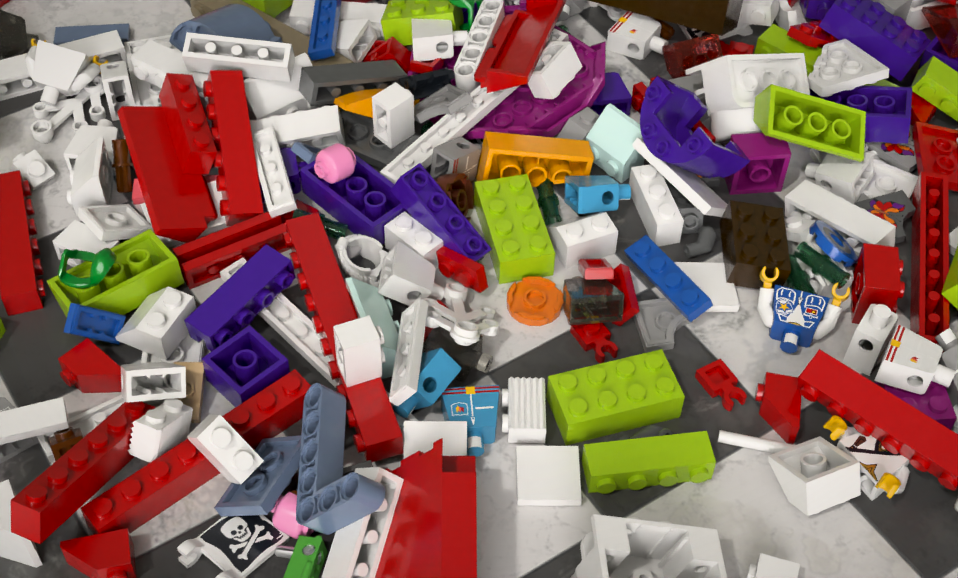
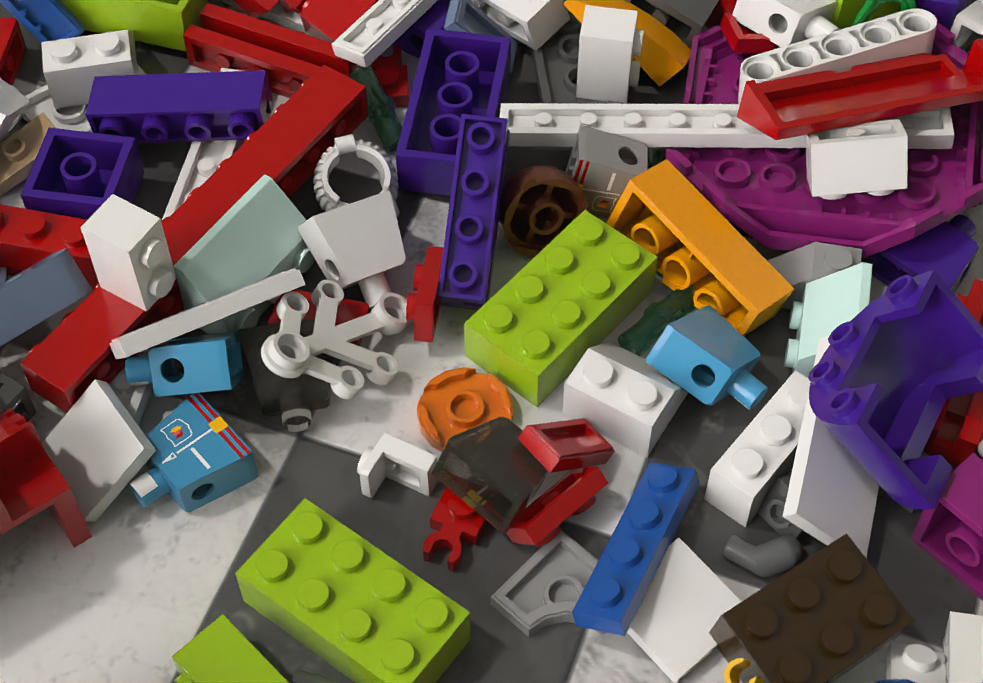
camera: 55 degrees right, 5 degrees up
bright pink head [314,143,356,184] -> none
white brick [384,211,443,268] -> none
black hinge [399,67,455,100] -> none
light grey tile [414,84,473,124] -> none
white brick [502,377,546,444] -> none
white tile [516,446,582,506] -> none
none -> white bracket [357,432,438,498]

